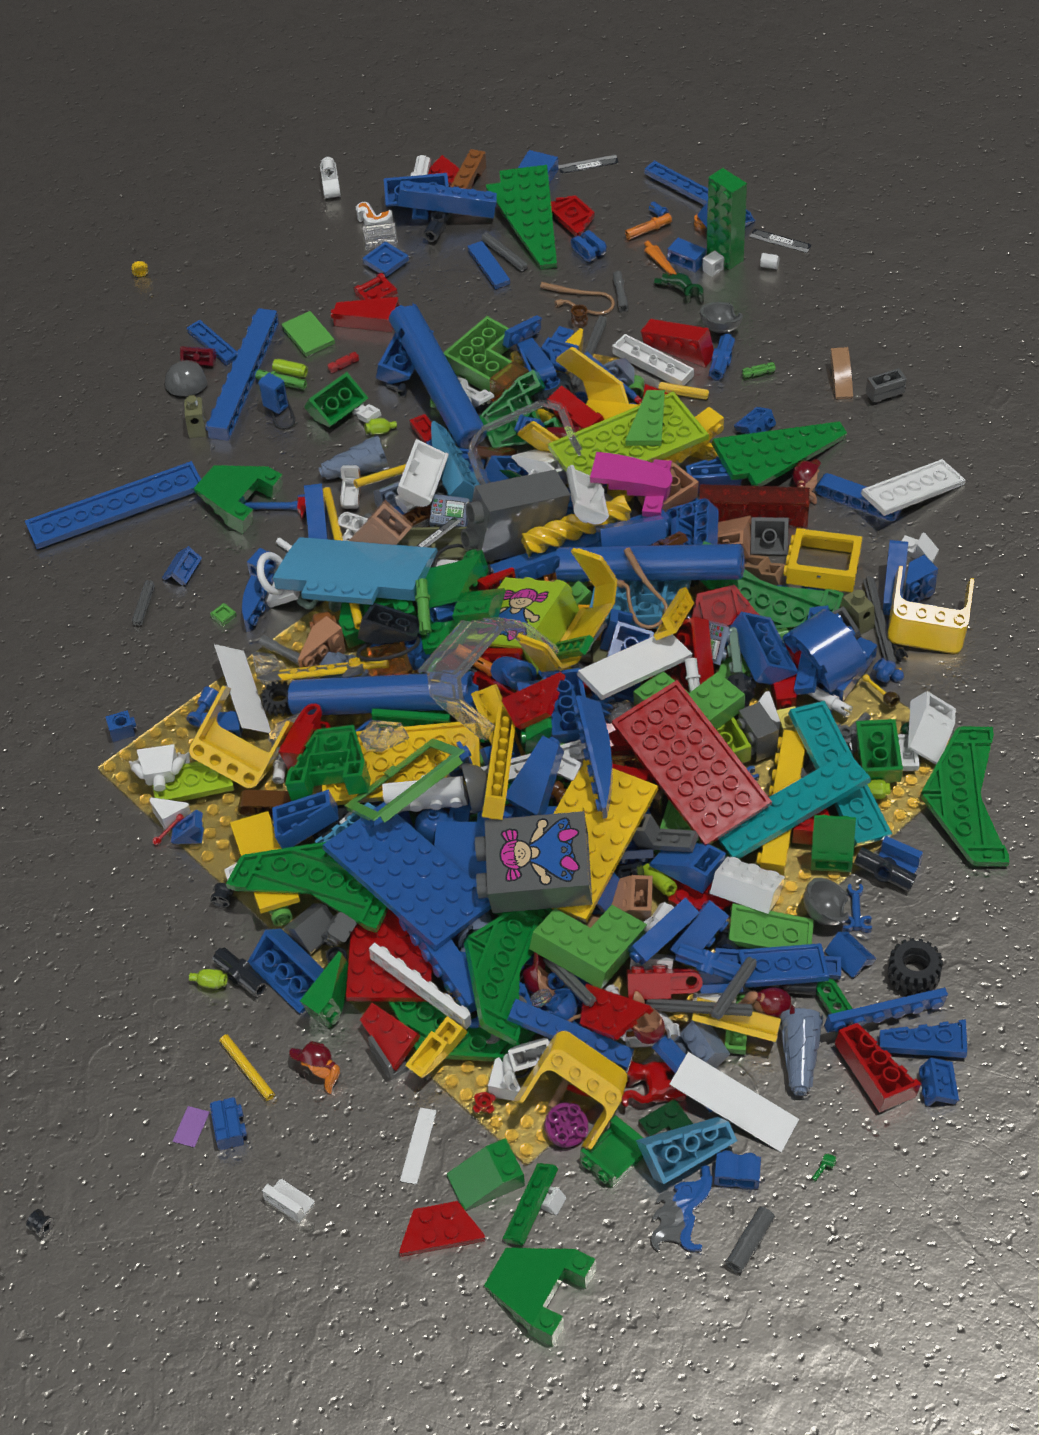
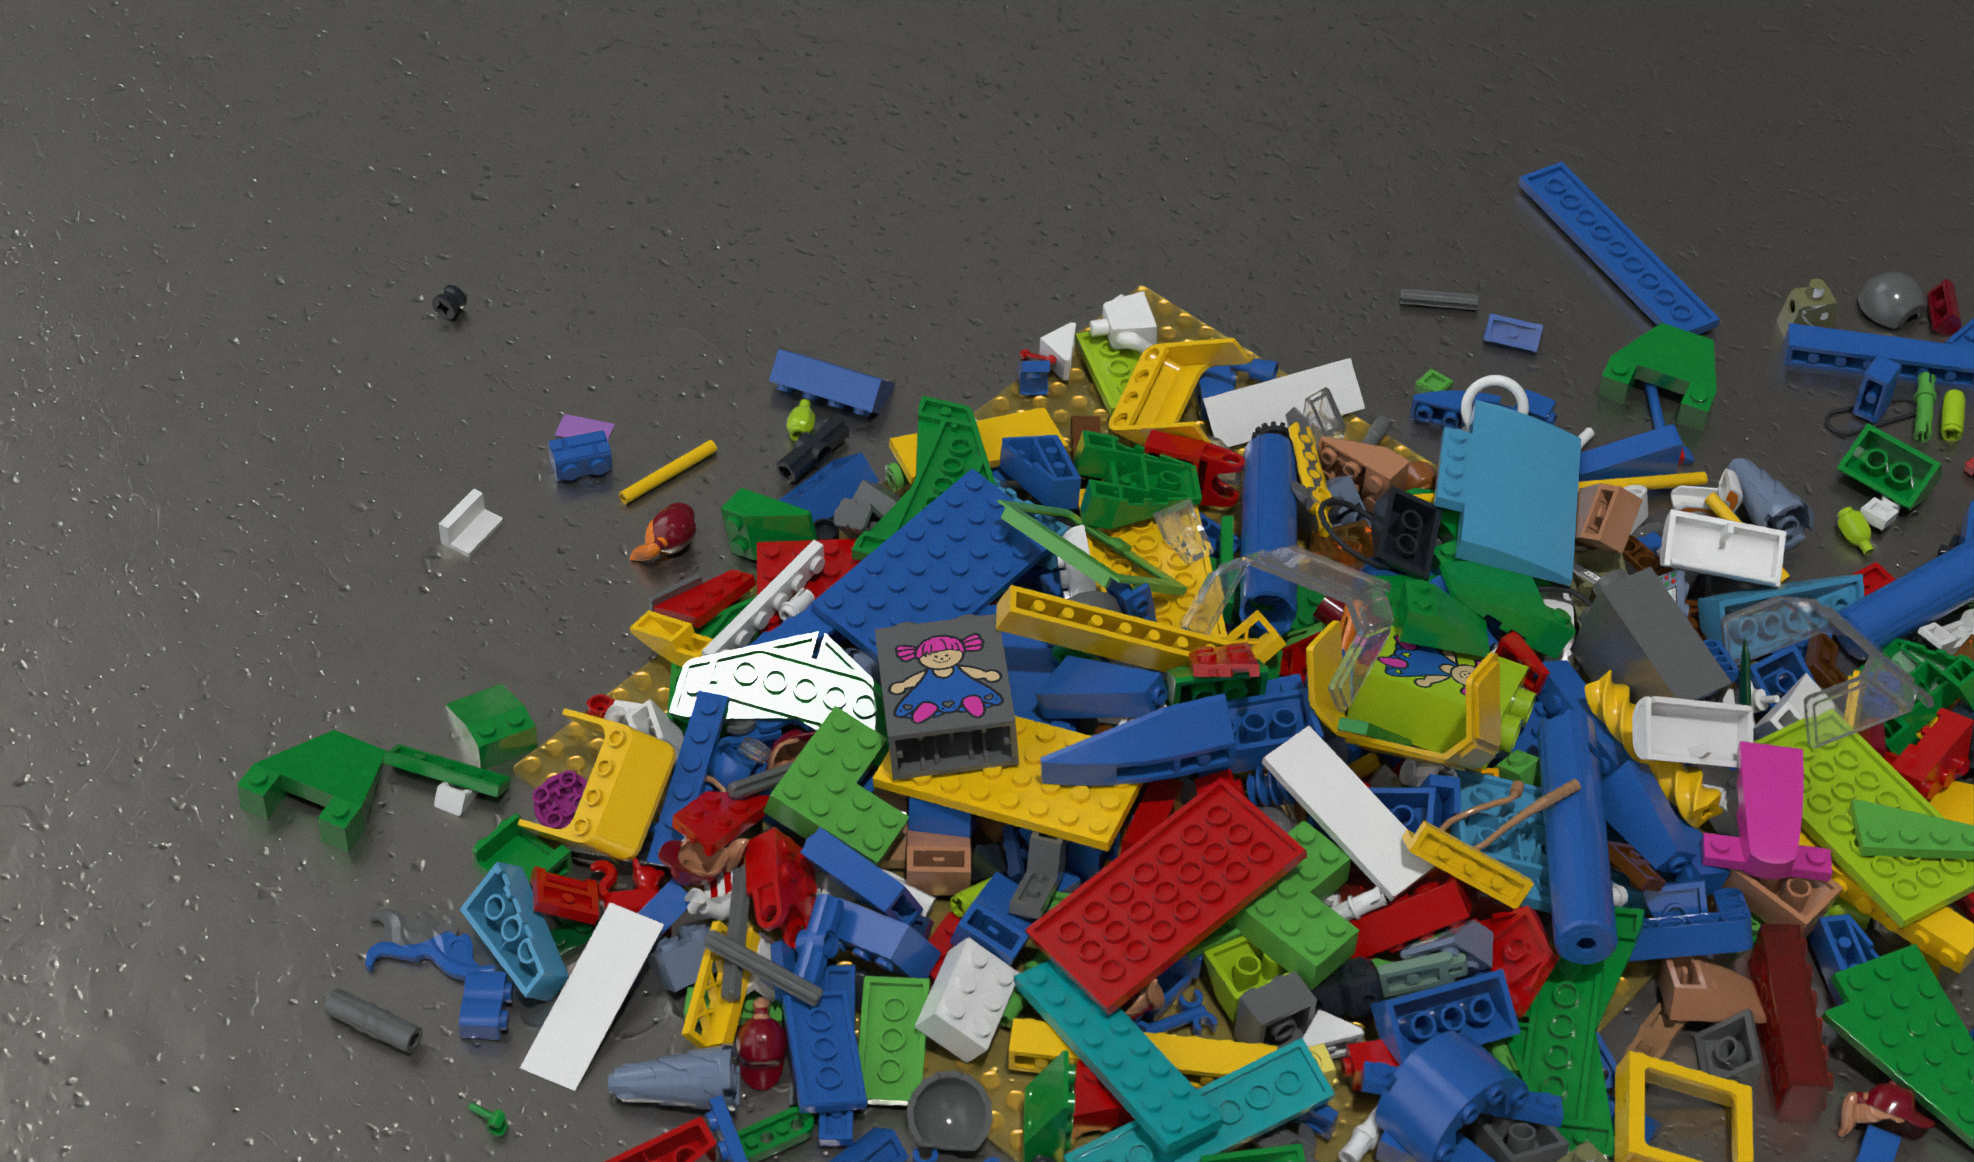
camera: 80 degrees right, 5 degrees down
blue brick [105,710,137,742] -> none
red wing [399,1201,486,1257] -> none
white sticker [400,1108,436,1184] -> none
bright green pin [415,578,432,635] -> none
none -> red plate [530,866,599,925]
none -> blue slope [769,349,896,417]
none -> white pin [779,588,815,621]

